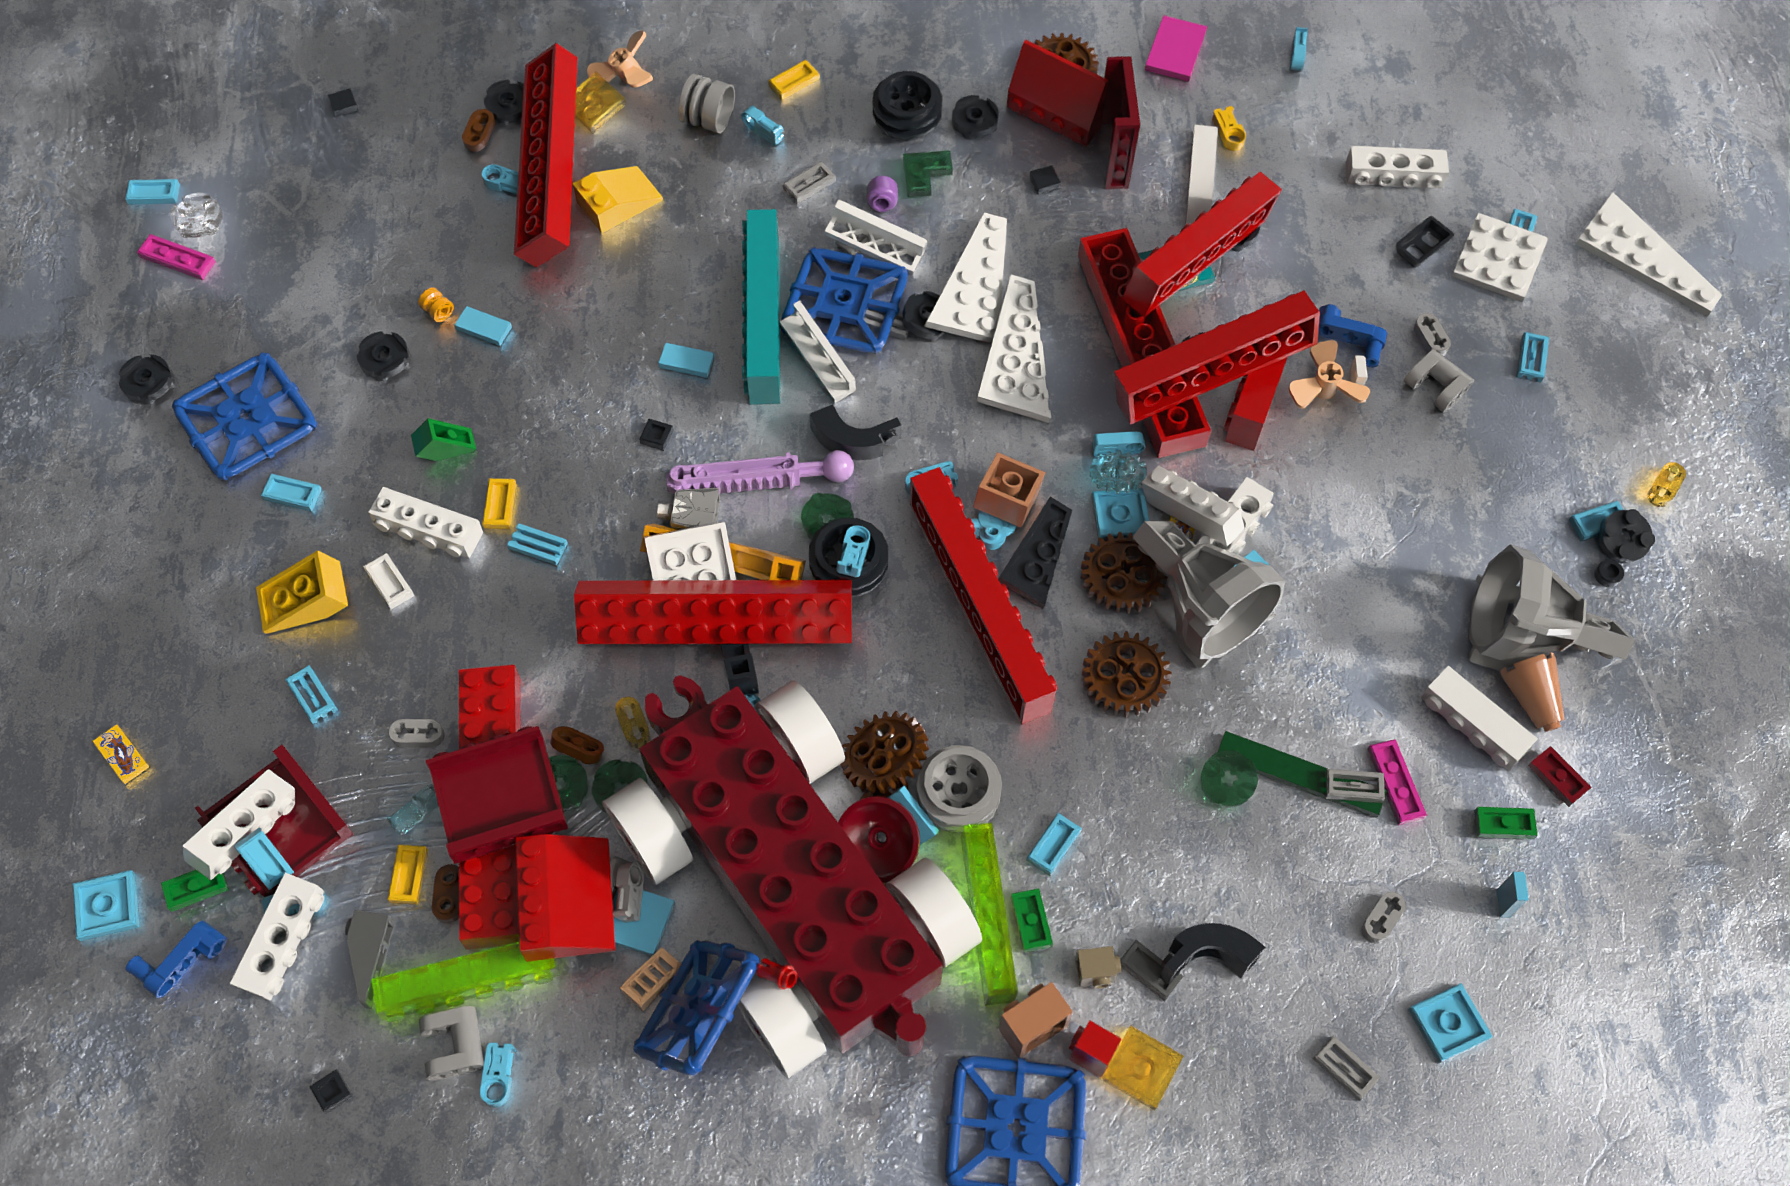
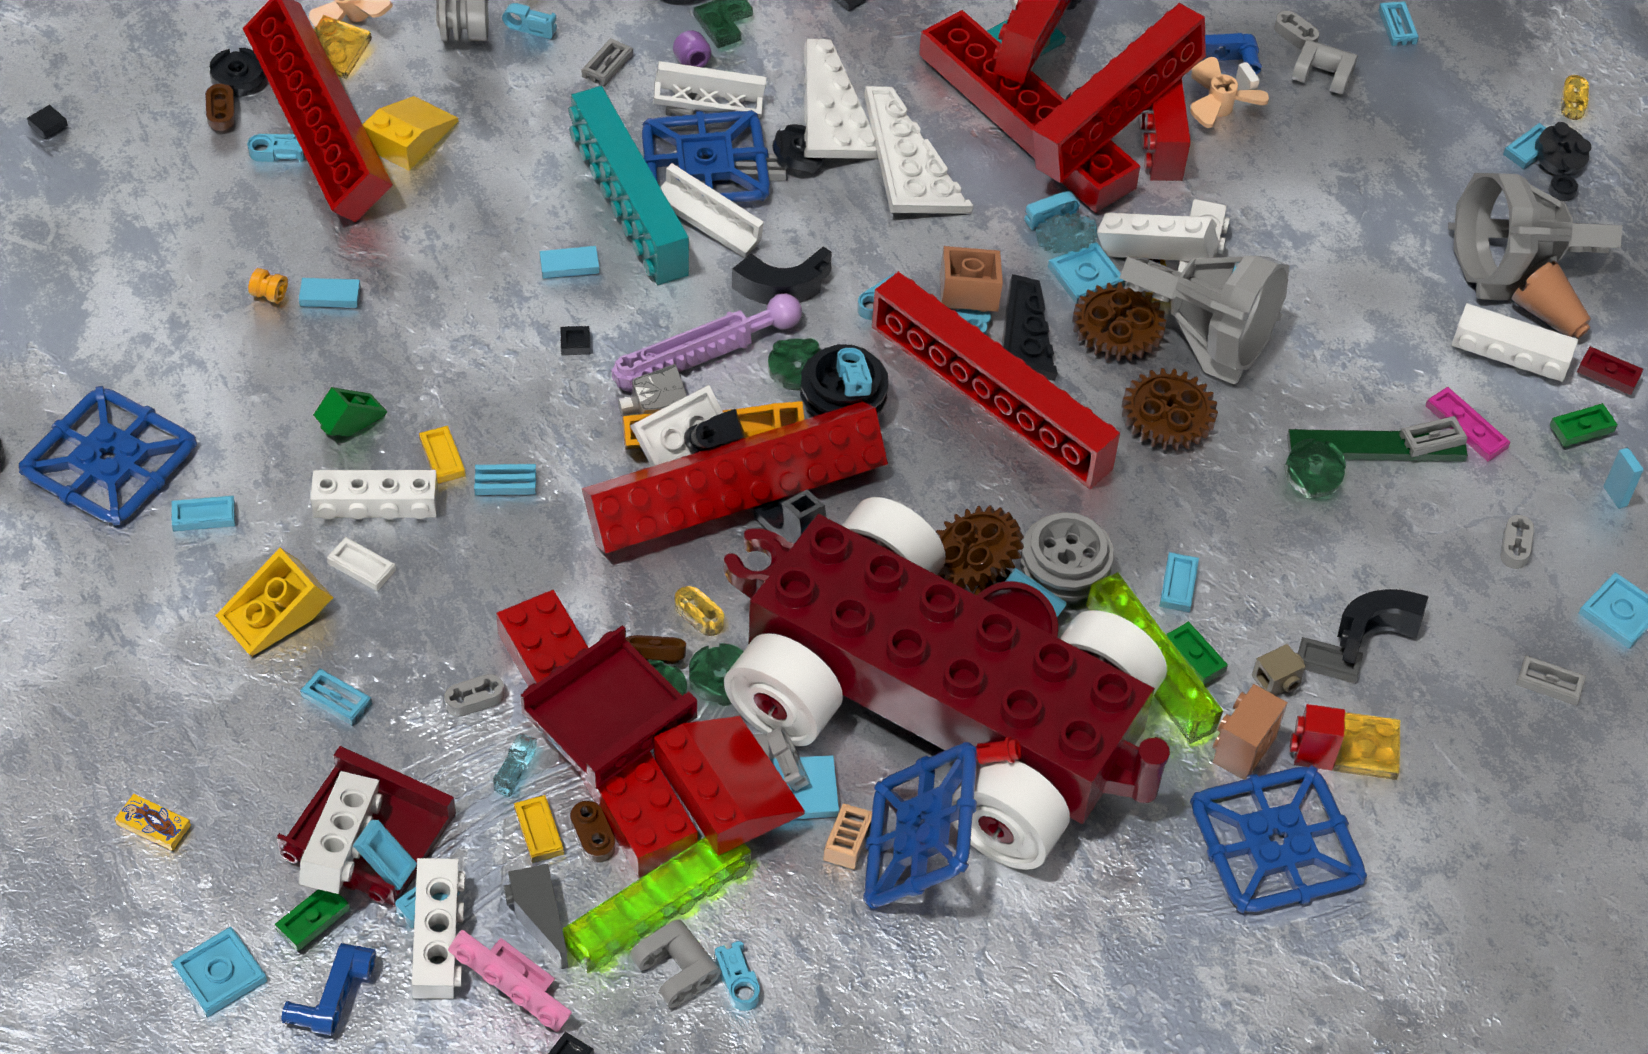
camera: 25 degrees left, 10 degrees down
black plate [357,331,410,381] -> none
none -> bright pink bracket [448,930,572,1032]
none -> black piece [684,409,746,452]

